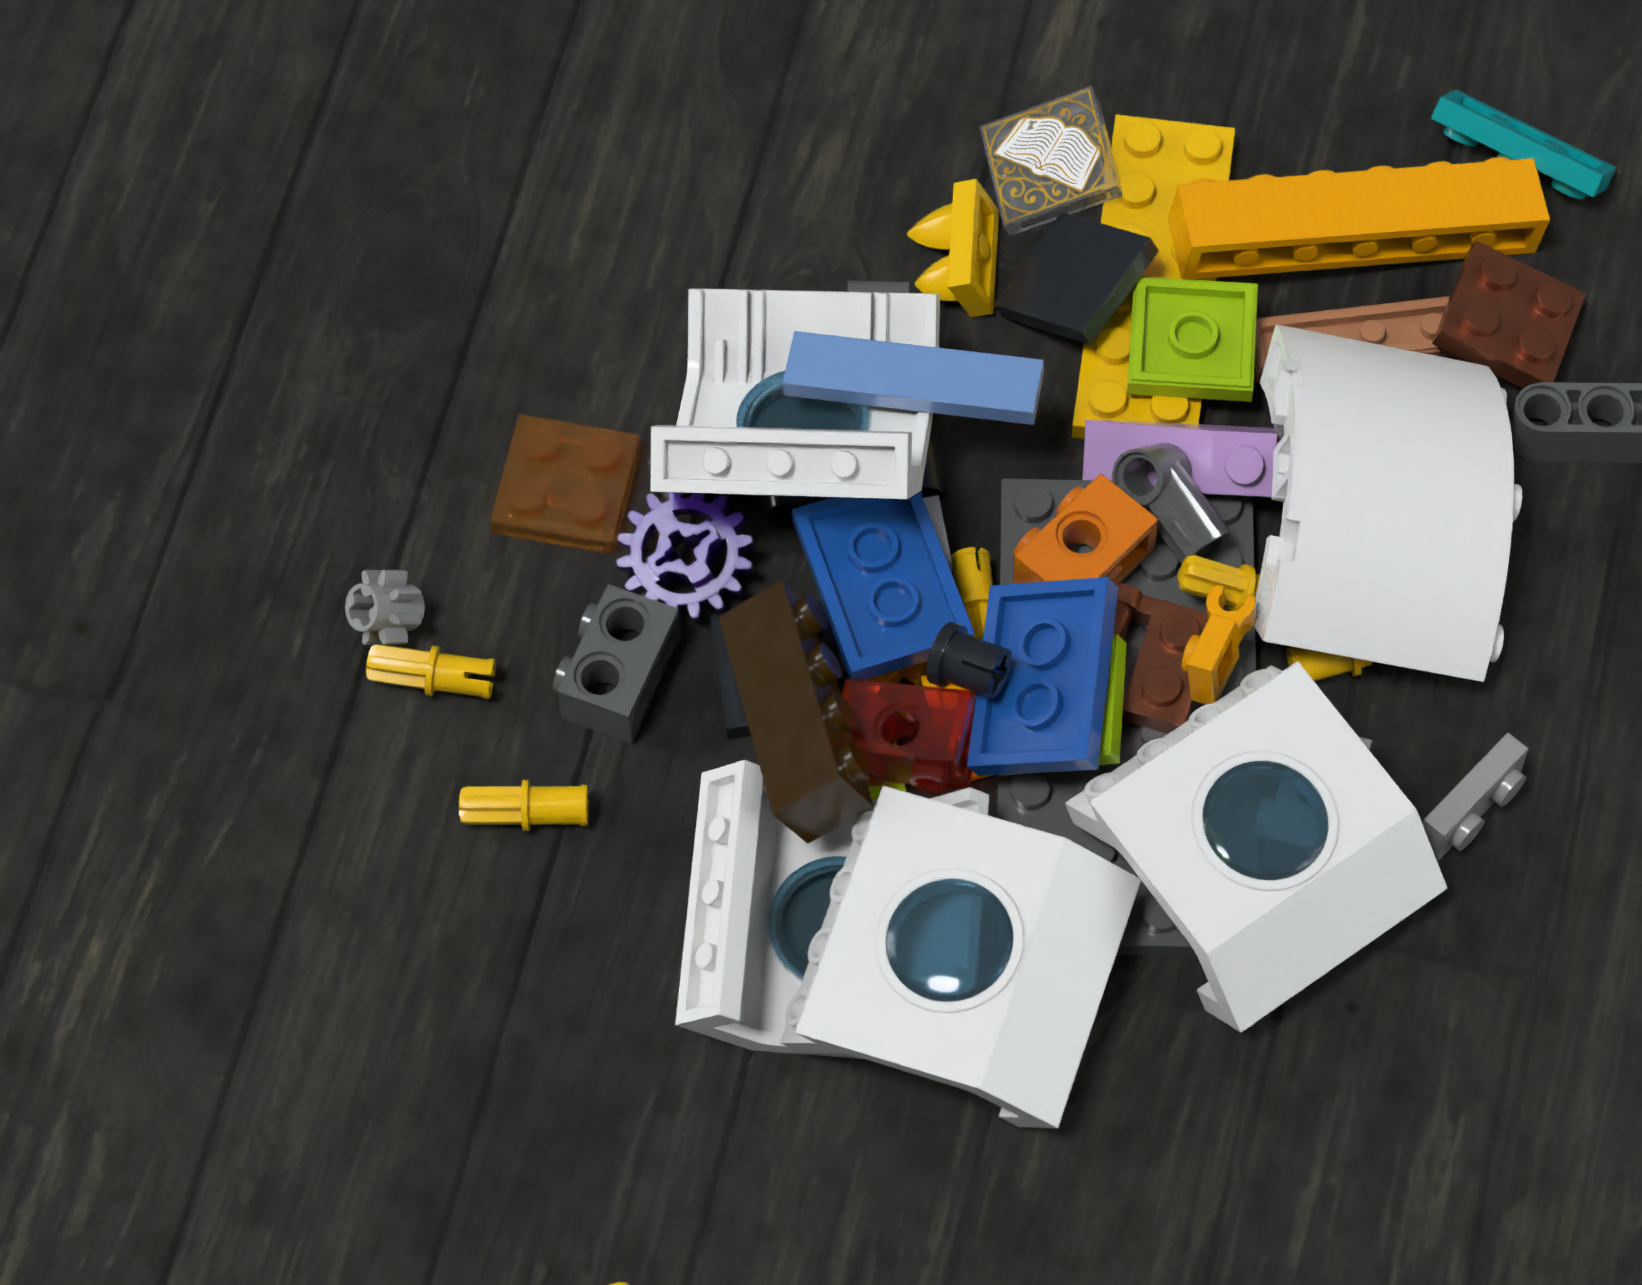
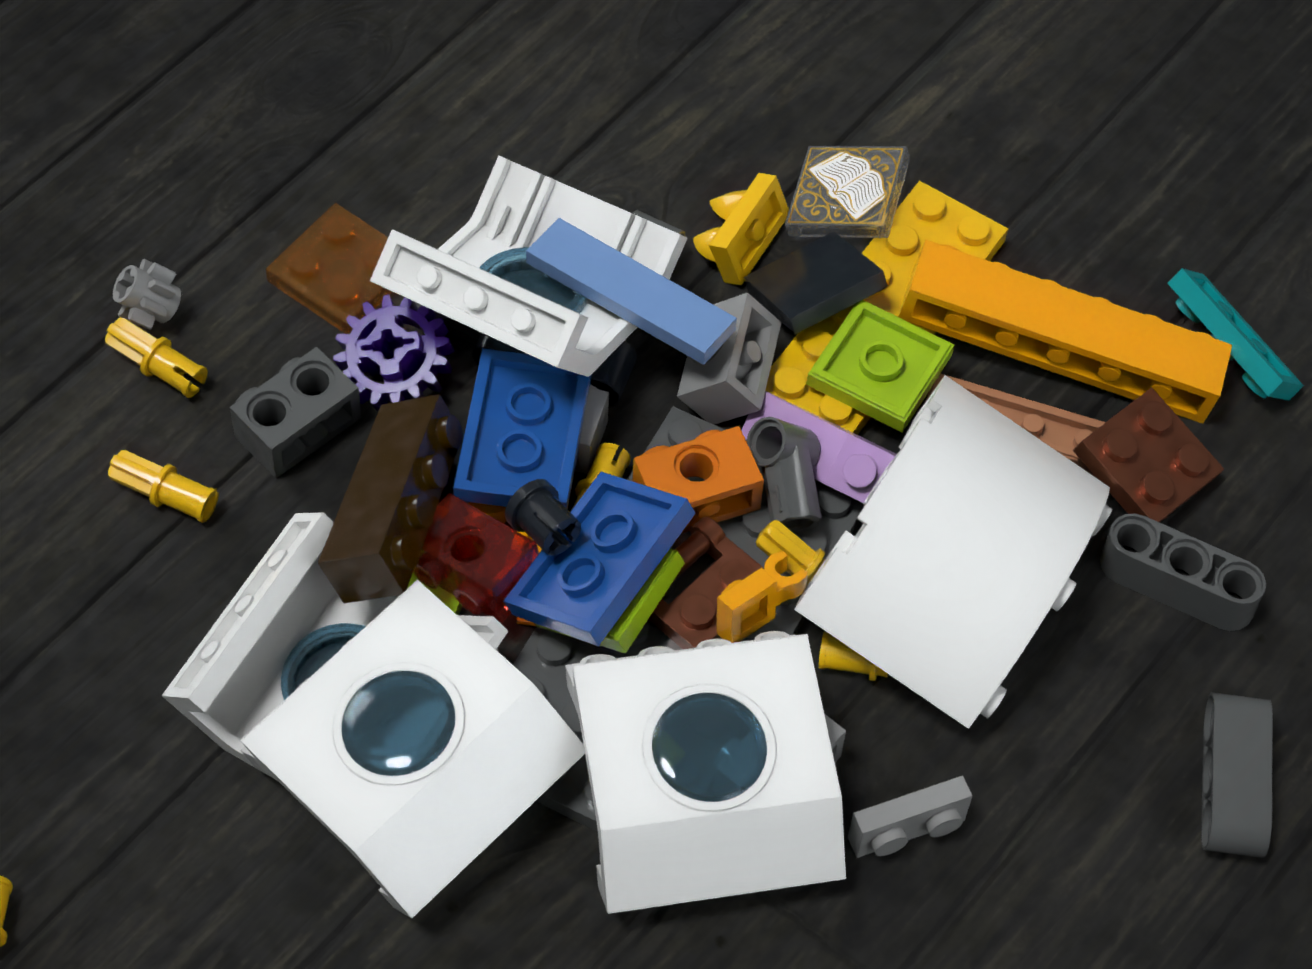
camera: 20 degrees right, 5 degrees down
none -> light grey brick [677,293,781,425]

